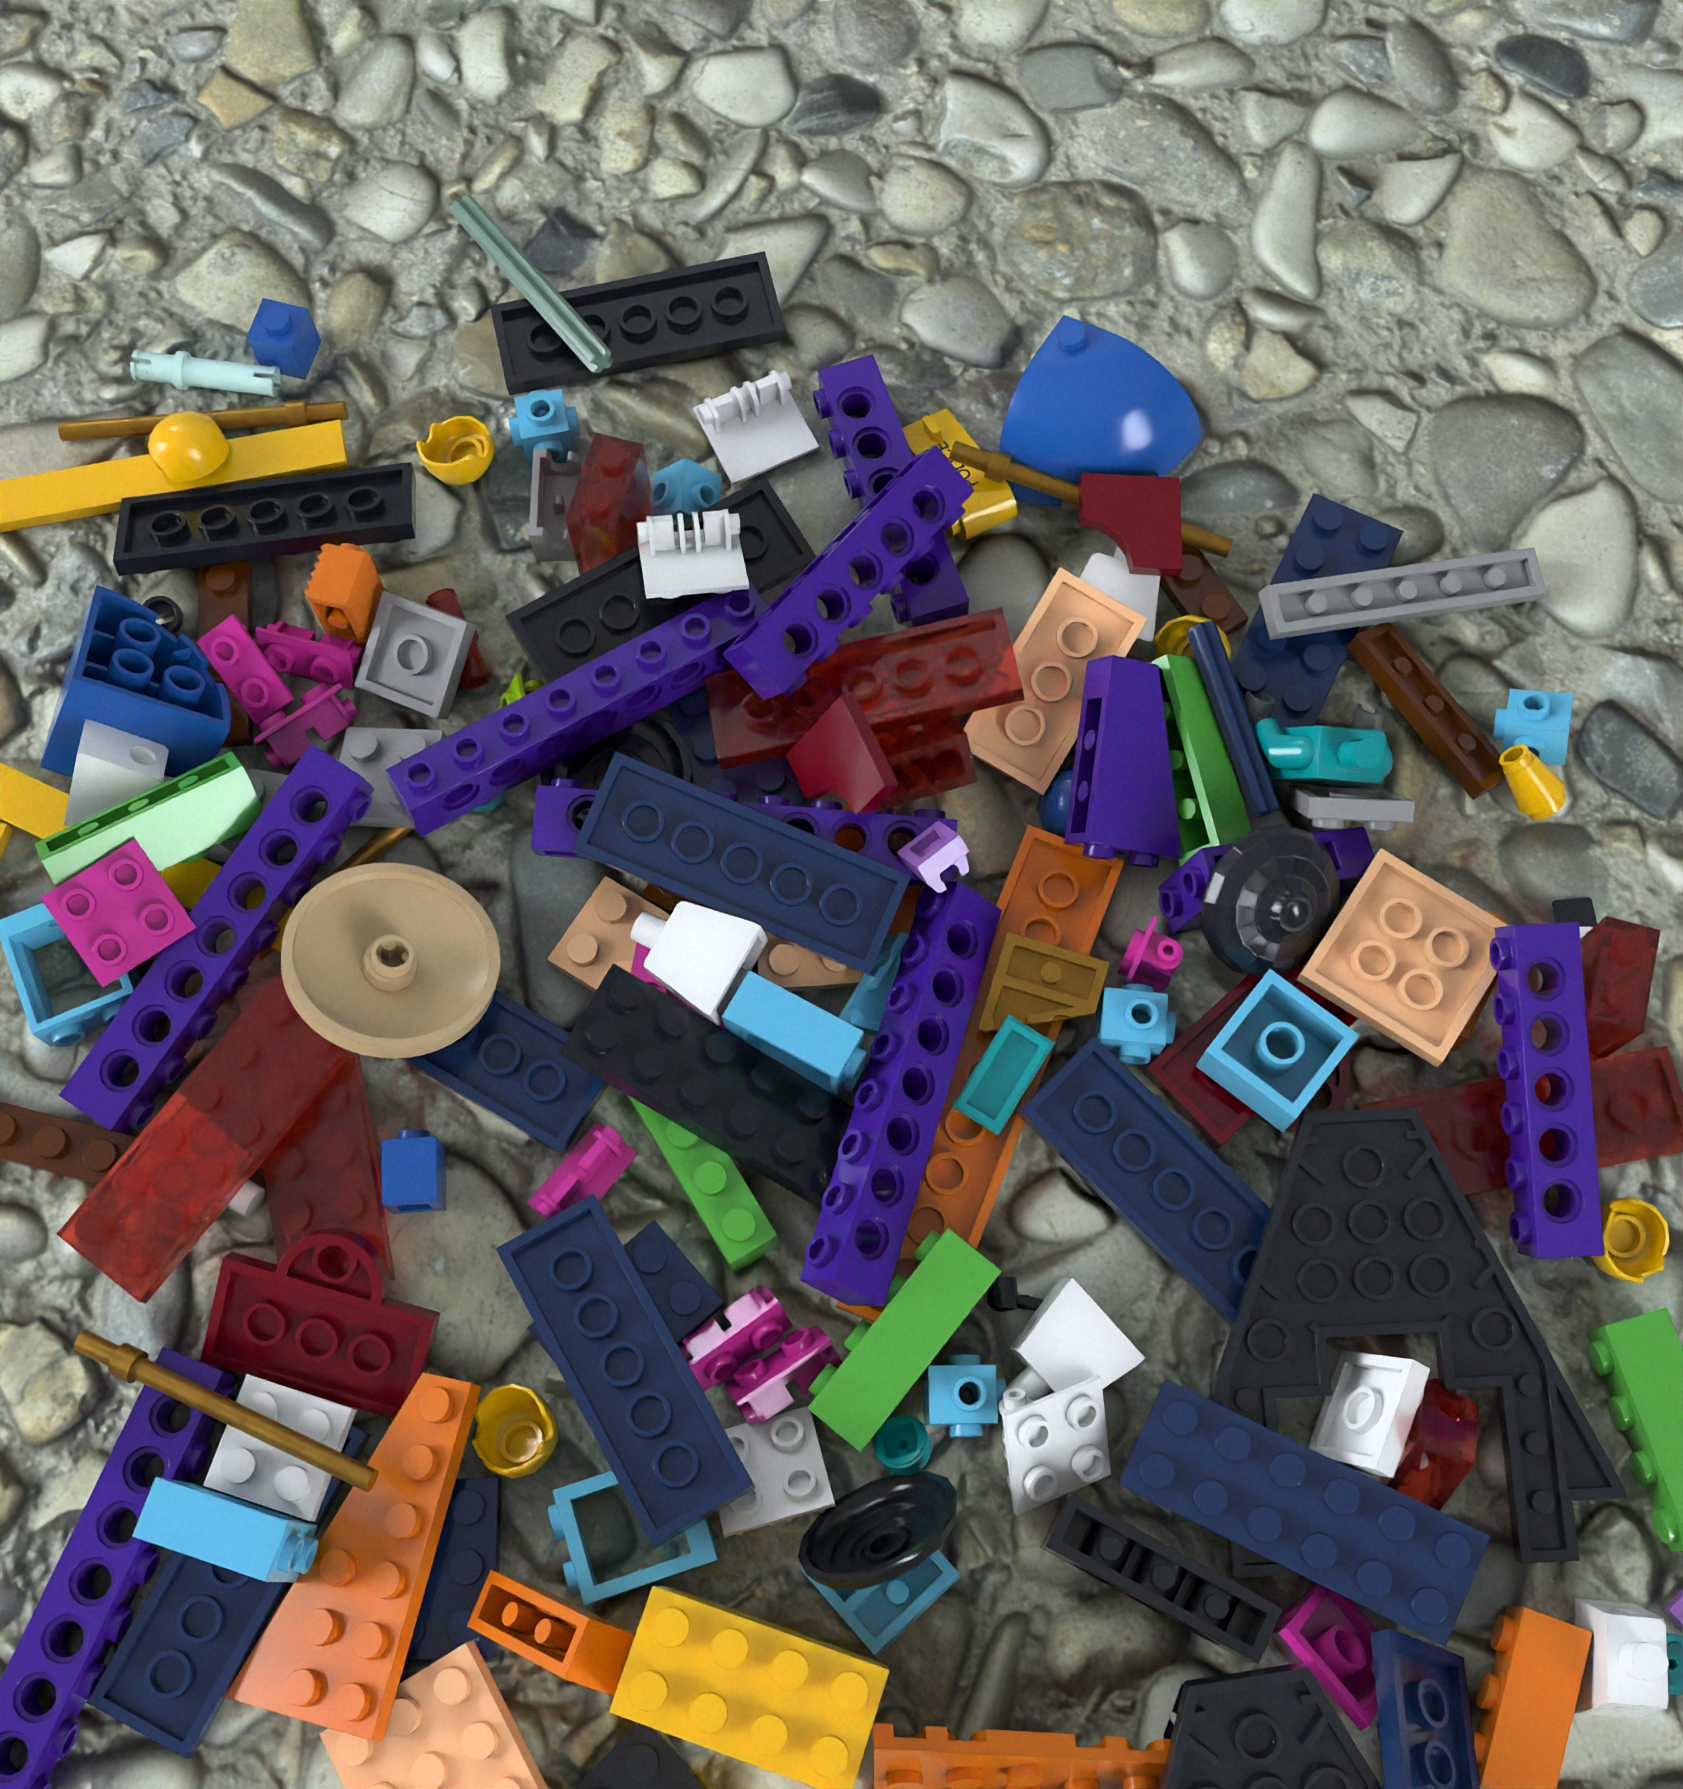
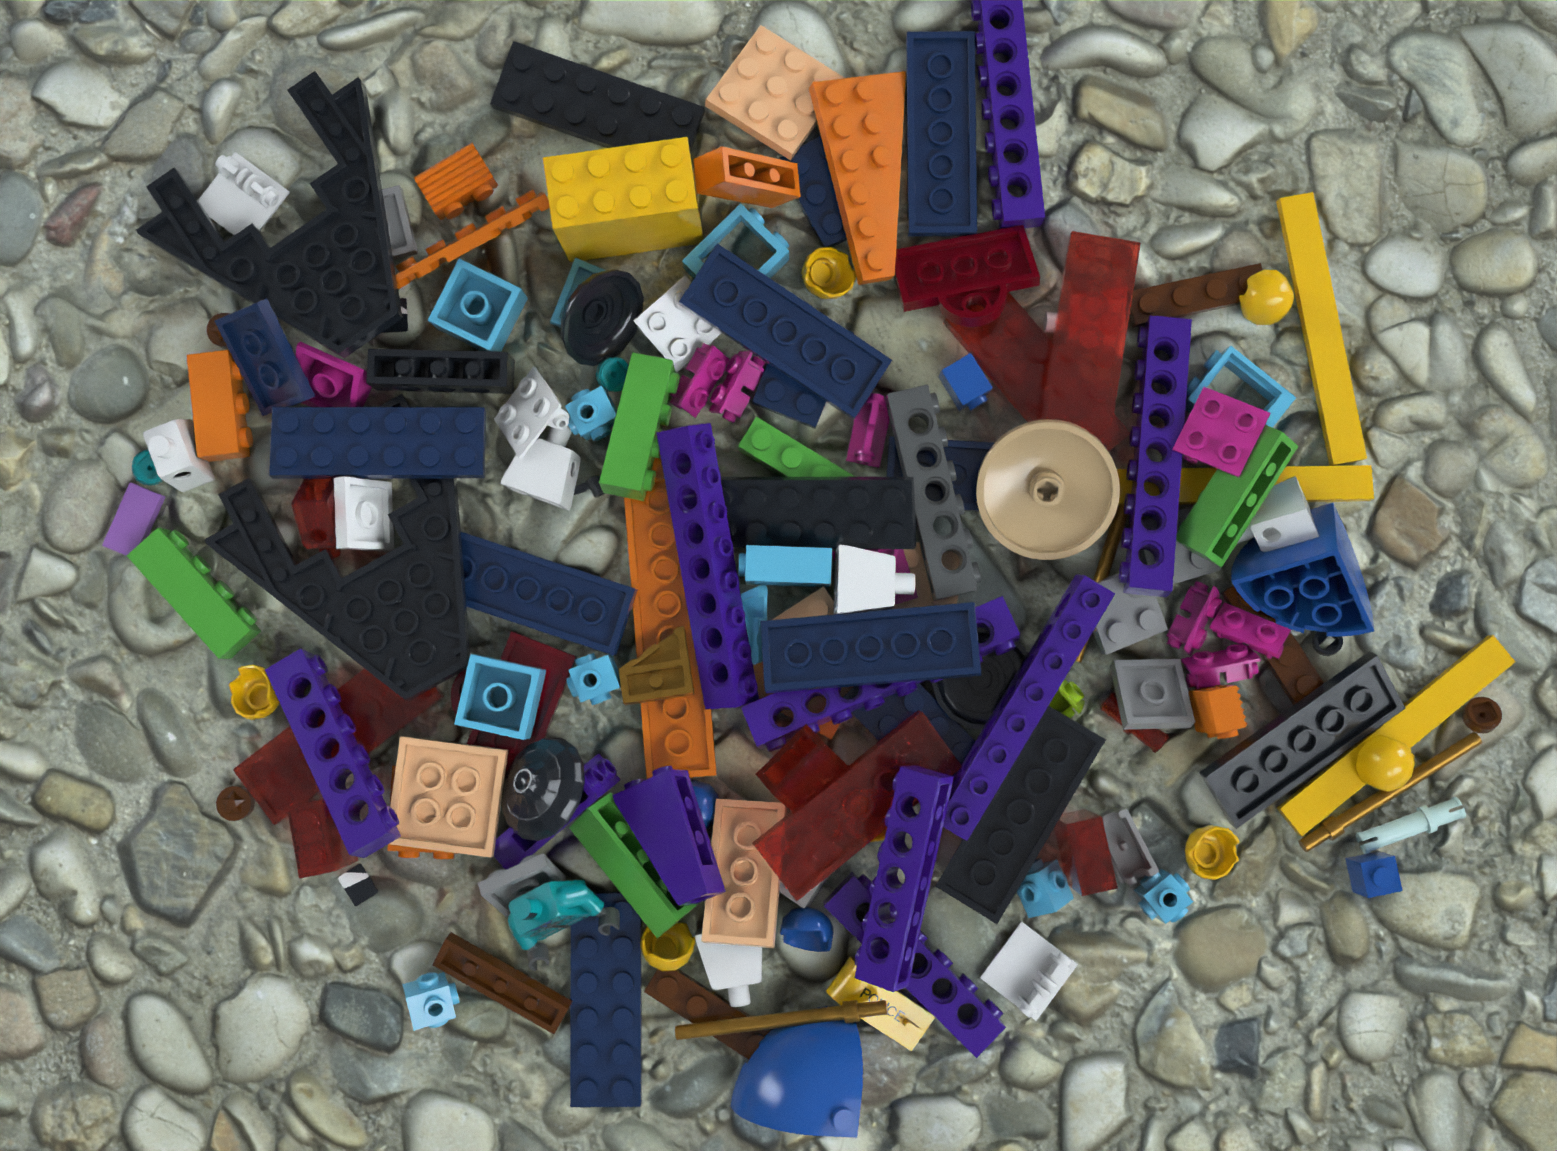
camera: 155 degrees right, 15 degrees up
pearl gold bar [74,1330,379,1492] -> none
medium azure window [132,1477,318,1583] -> none
white plate [203,1374,357,1522] -> none
sand green axle [452,195,613,373] -> none
black plate [490,251,786,396] -> none
white hinge [637,509,749,599] -> none
dark red tile [786,695,899,815] -> none
medium lavender tile [897,821,969,893] -> none
teal tile [952,1014,1055,1135] -> none
dark red tile [1078,473,1183,576] -> none
dark pink hinge [1117,916,1183,992] -> none
dark blue axle [1187,621,1280,817] -> none
light grey plate [1258,547,1547,640] -> none
yellow cone [1499,744,1566,820] -> none
none -> medium azure brick [428,259,528,352]
none -> blue hair [780,907,834,952]
none -> dark grey brick [885,384,981,601]
none -> reddish brown tile [1462,697,1502,734]

